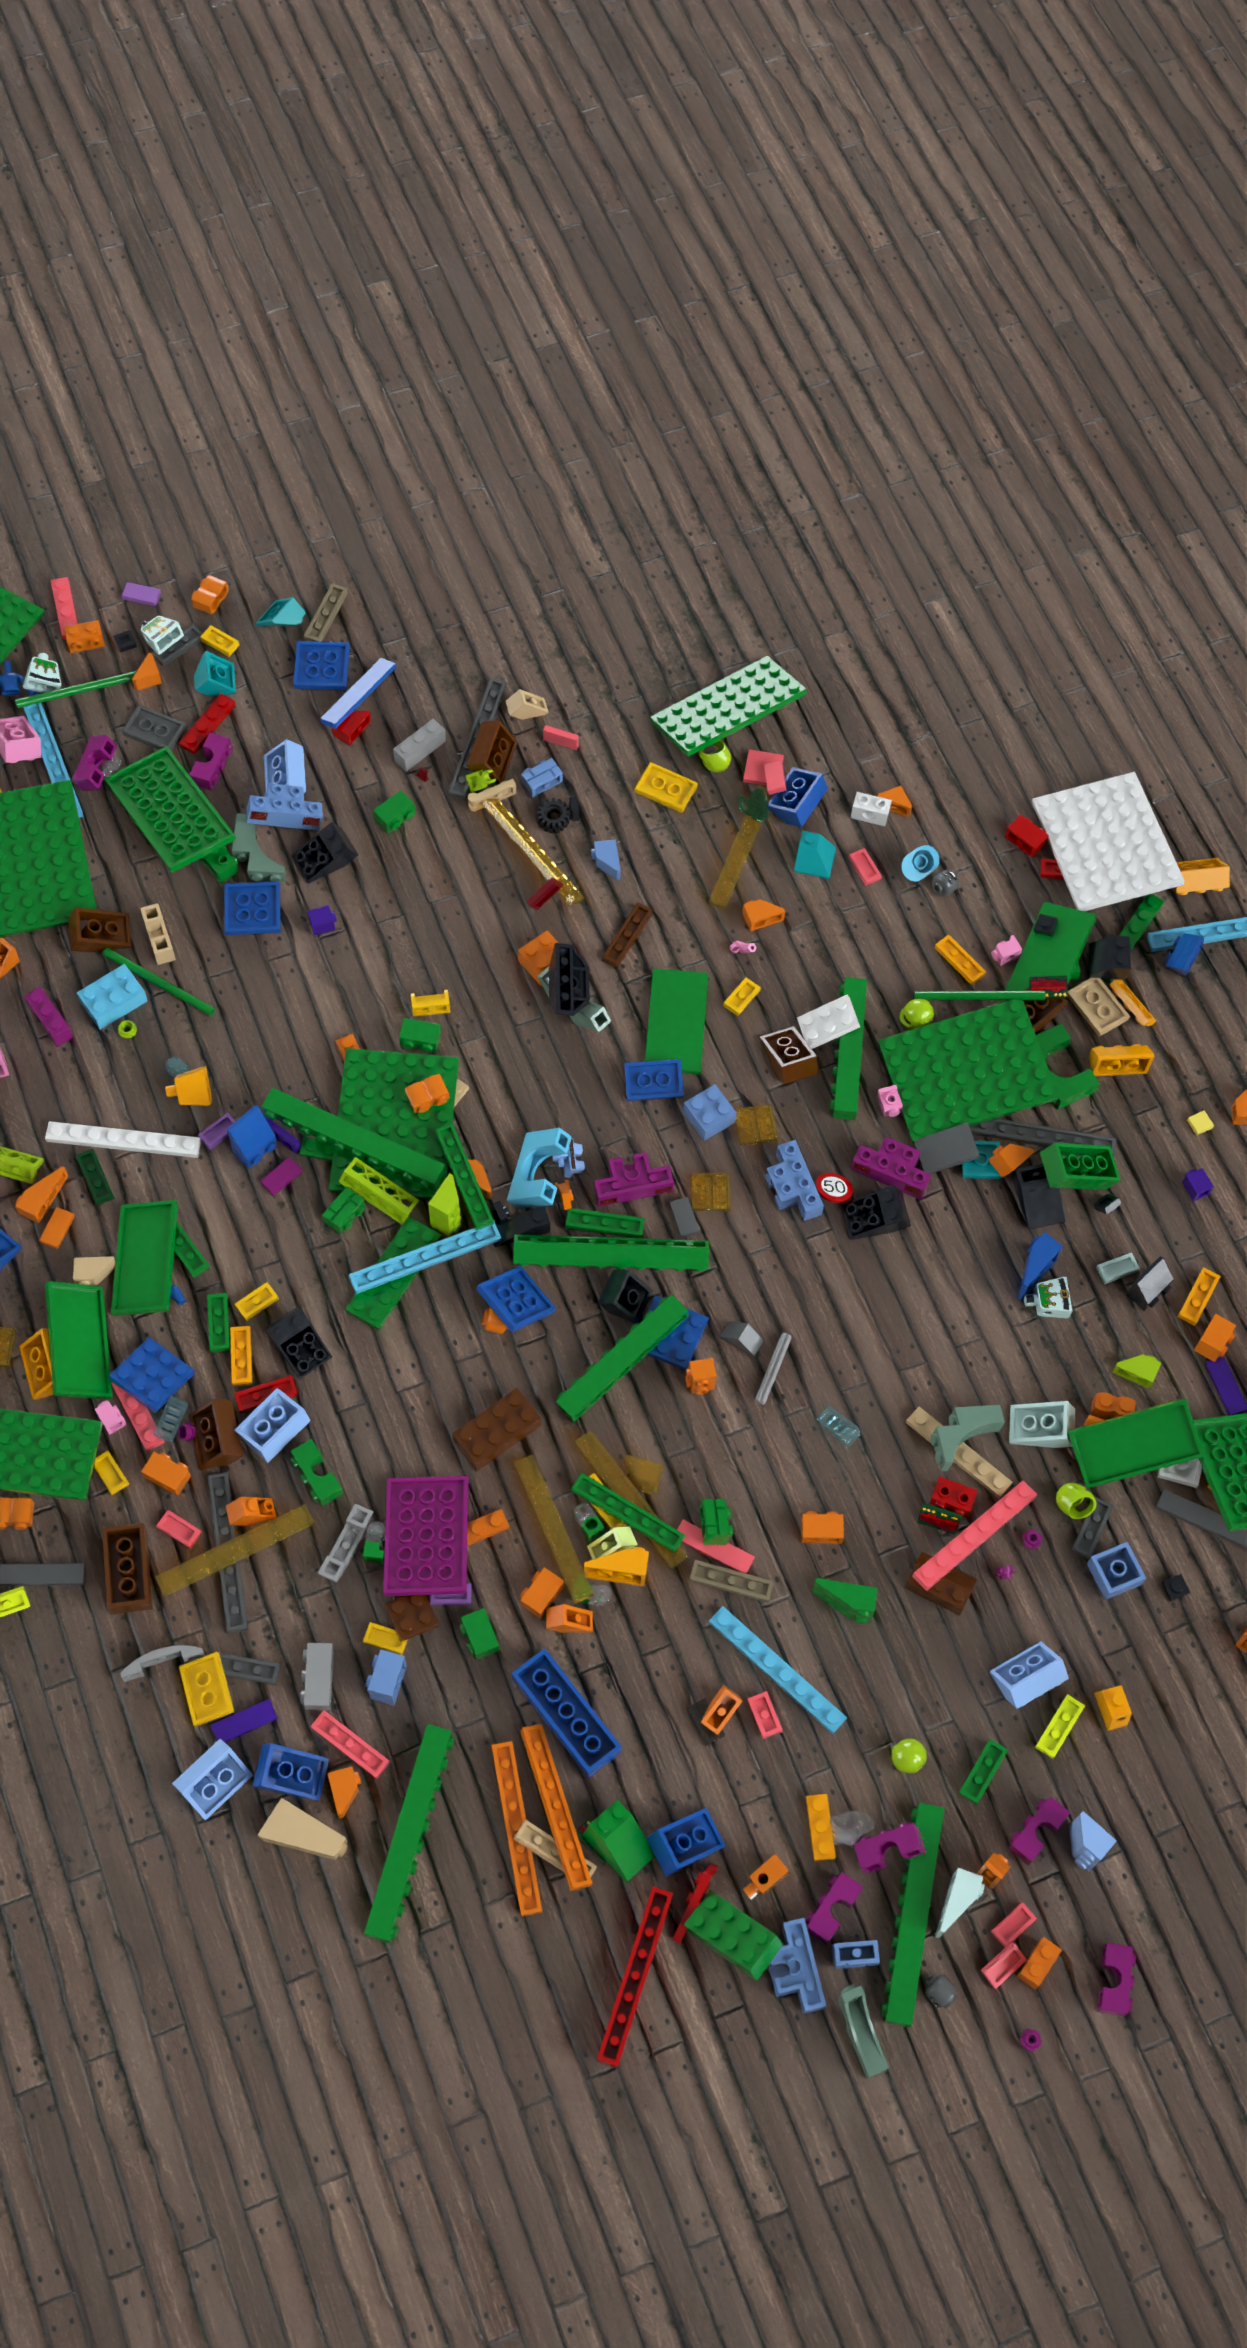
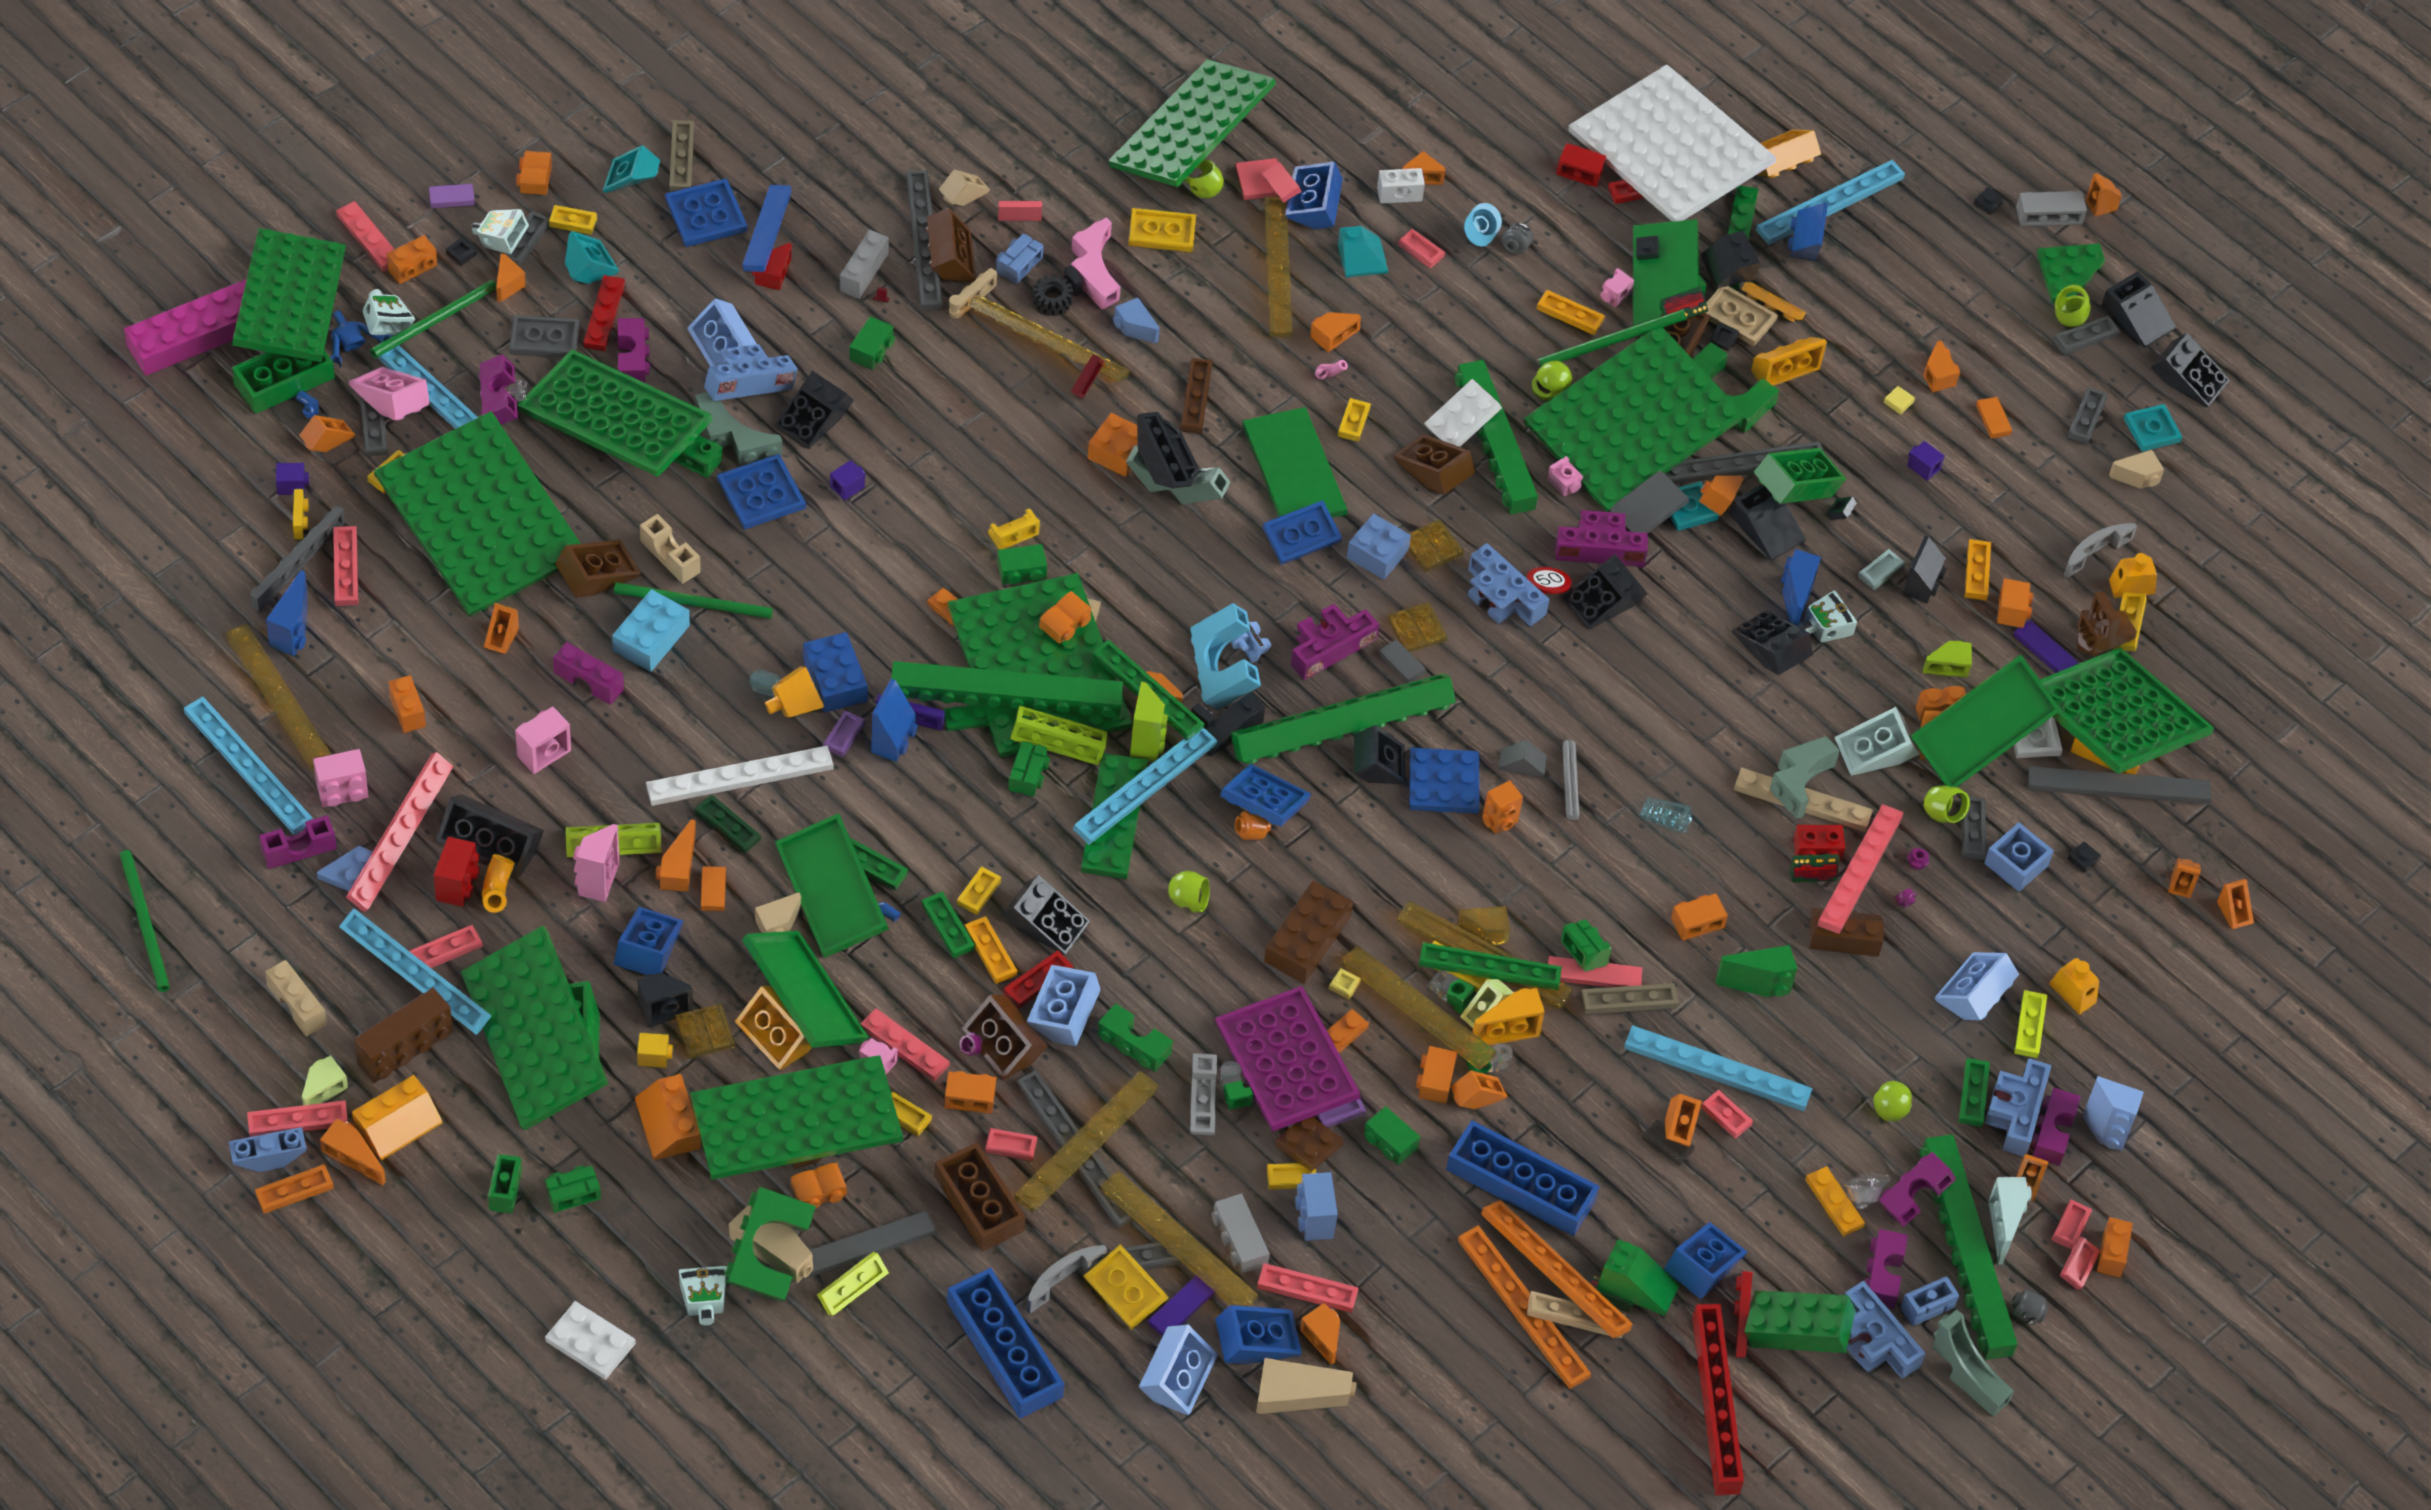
camera: 25 degrees left, 10 degrees down
blue plate [109,1337,195,1413] -> none
lime plate [118,1020,137,1039] -> none
clear light blue slope [153,1396,188,1442] -> none
orange slope [226,1497,276,1526] -> none
magenta tile [260,1157,302,1196] -> none
green brick [364,1724,455,1944] -> none
lime plate [465,769,496,793] -> none
orange plate [555,1180,574,1210] -> none
green brick [556,1294,689,1423] -> none
green plate [565,1208,645,1239] -> none
clear green bracket [737,788,769,822] -> none
orange torso [743,1854,791,1899] -> none
magenta plate [1020,2029,1042,2052] -> none
magenta arch [1098,1943,1136,2017] -> none
none -> blue brick [803,632,868,713]
none -> blue brick [947,1268,1064,1419]
none -> bright pink arch [1071,217,1121,310]
none -> clear yellow plate [1101,1170,1258,1306]
none -> lime helmet [1168,871,1210,913]
none -> light yellow tile [1329,968,1361,1000]
none -> black plate [1709,322,1740,352]
none -> black slope [1732,610,1813,675]
none -> medium blue piece [1984,1058,2051,1157]

